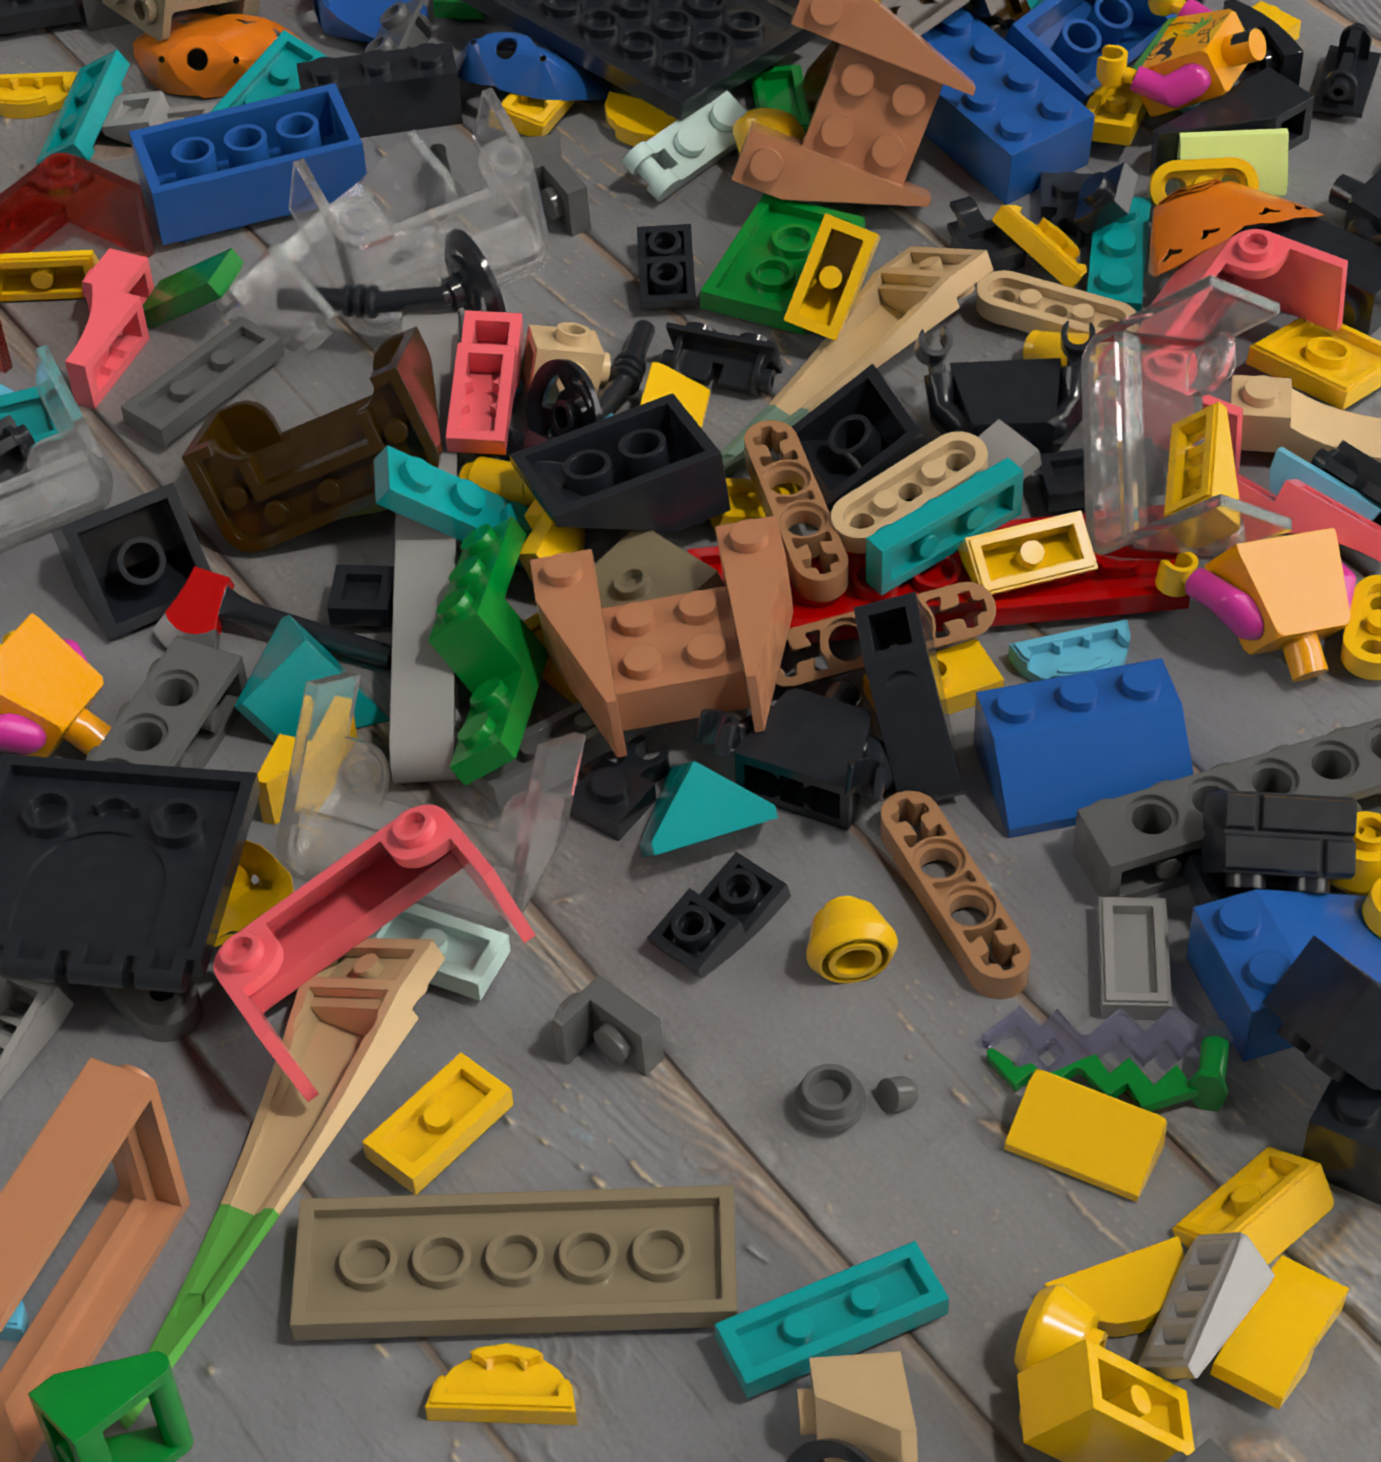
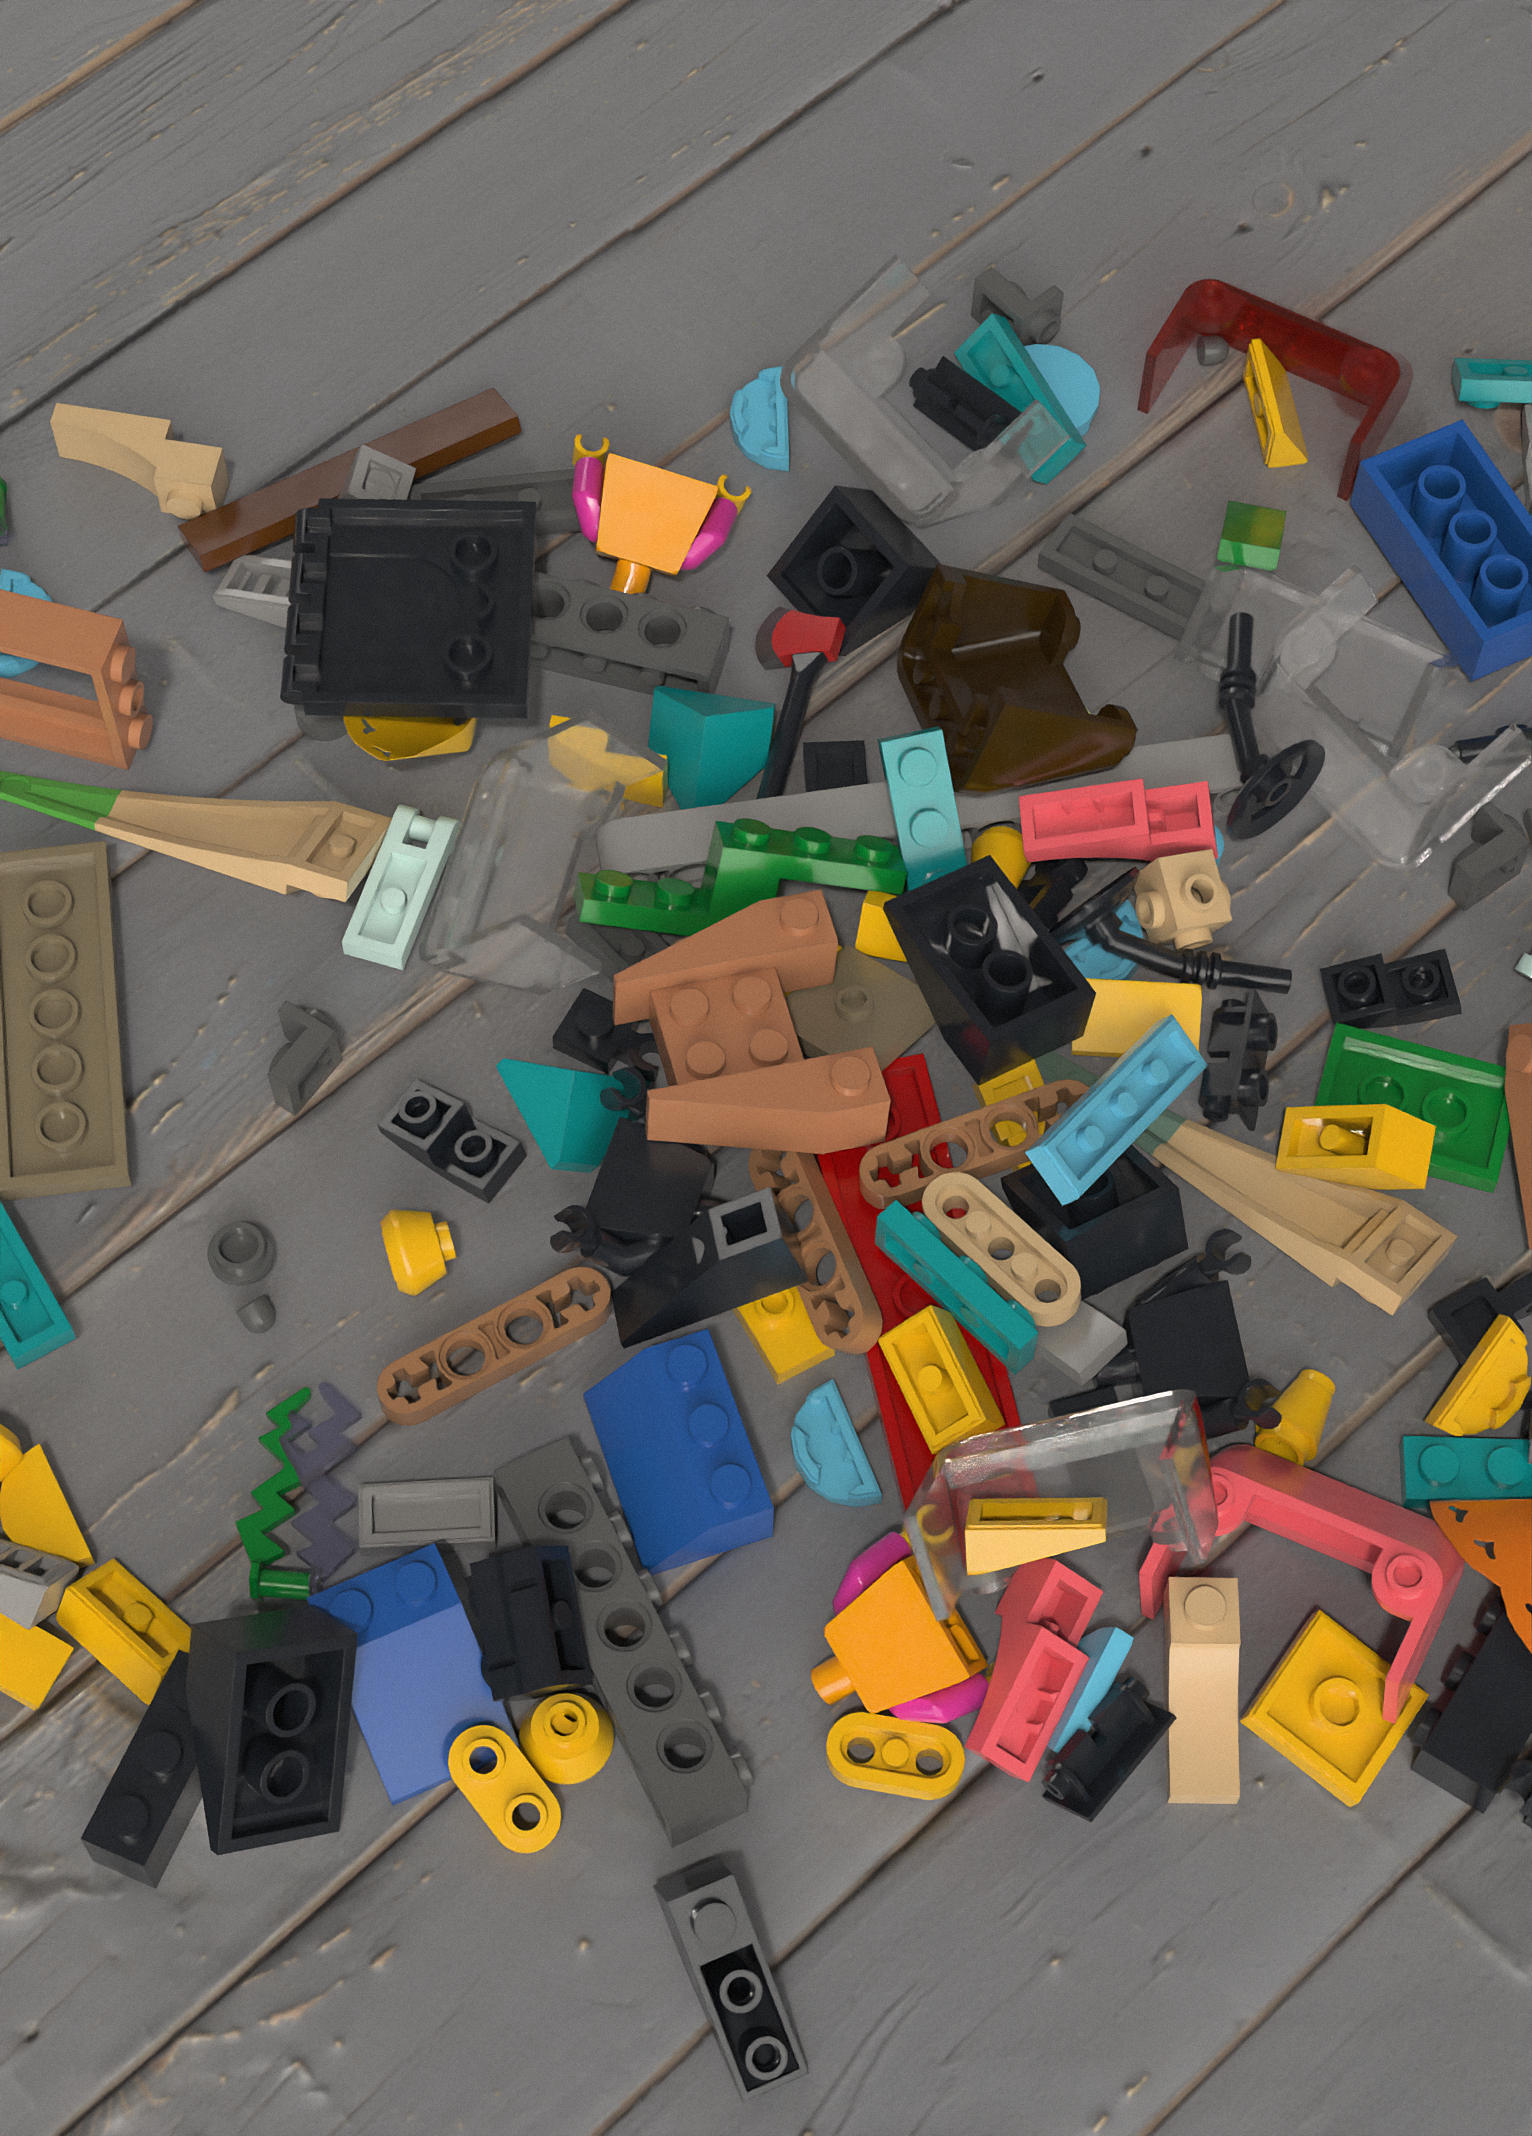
camera: 80 degrees right, 15 degrees up
coral slope [65,248,154,409] -> none
coral windscreen [213,805,535,1102] -> none
yellow plate [362,1052,514,1195] -> none
tan plate [976,270,1138,355] -> none
yellow slope [1004,1069,1167,1202] -> none
none -> medium azure tile [1025,1014,1208,1206]

